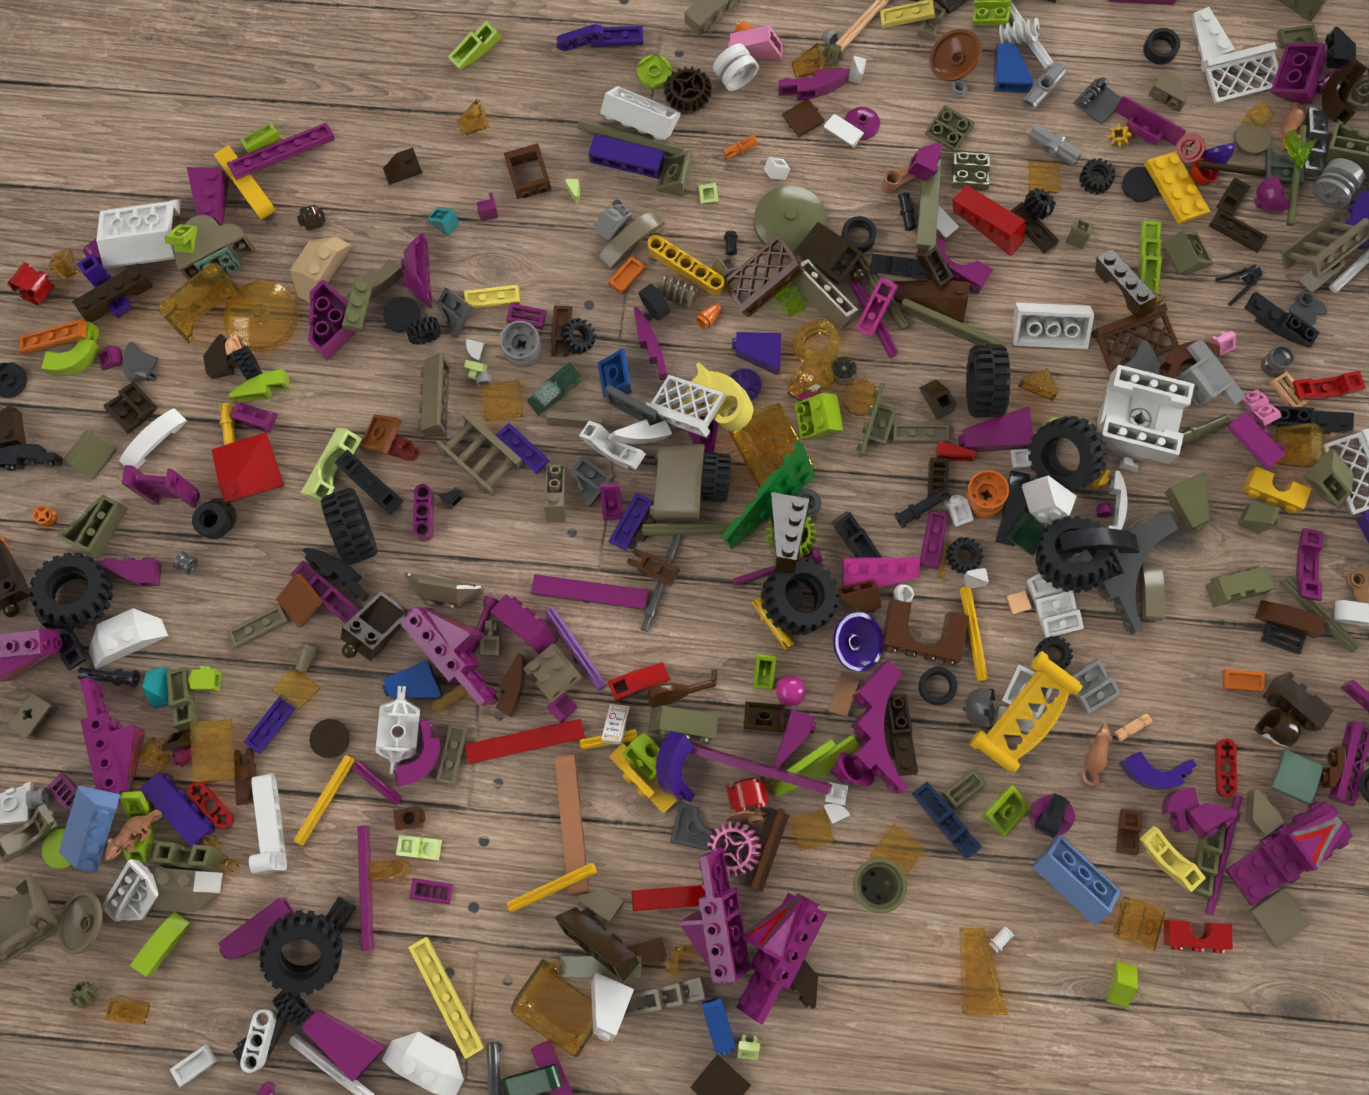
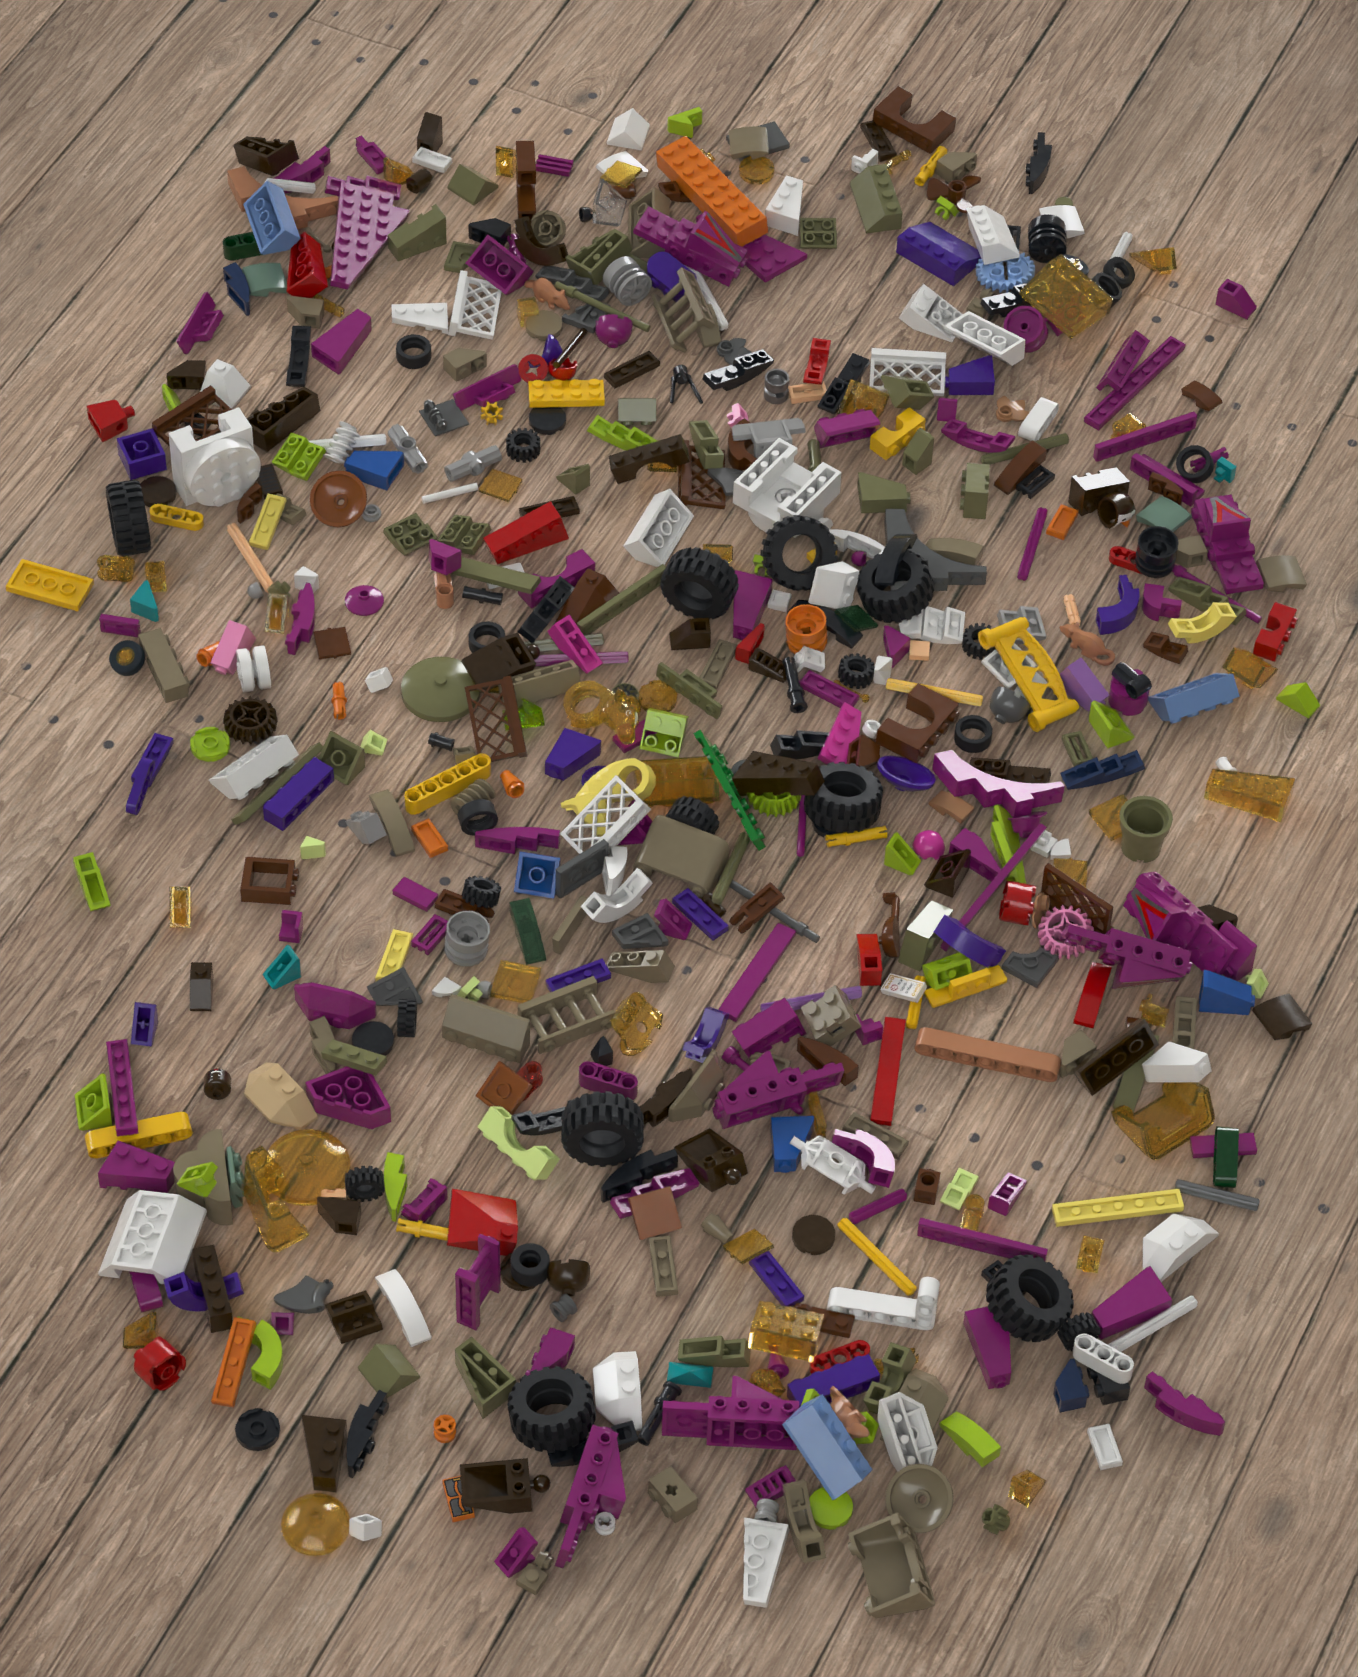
camera: 75 degrees left, 25 degrees down
dark brown slope [161,729,194,751] -> none
lime brick [188,666,221,692] -> none
yellow axle [507,863,597,912] -> none
white slope [823,114,864,148] -> none
dark brown slope [916,245,953,287] -> none
black gear [1023,188,1056,220] -> none
magenta slope [1186,803,1238,840] -> none
dark brown slope [1216,177,1251,216] -> none
bright pink slope [1241,389,1281,426] -> none
clear neon green slope [1283,130,1316,171] -> none
none -> slope [131,1002,158,1047]
none -> magenta tile [392,877,438,912]
none -> white bar [422,483,478,504]
none -> dark brown cylinder [547,1259,590,1297]
none -> clear yellow piece [611,992,663,1056]
none -> dark brown slope [639,1068,693,1127]
none -> arch [683,1007,729,1063]
none -> olive slope [689,420,724,469]
none -> magenta slope [883,625,910,668]
none -> magenta slope [937,398,958,422]
none -> magenta axle [1017,507,1048,581]
none -> dark blue slope [1053,1358,1090,1413]
none -> medium lavender slope [1060,658,1109,712]
none -> clear yellow brick [1076,1235,1105,1273]
none -> black wheel [1135,526,1179,578]
none -> magenta slope [1219,921,1257,981]

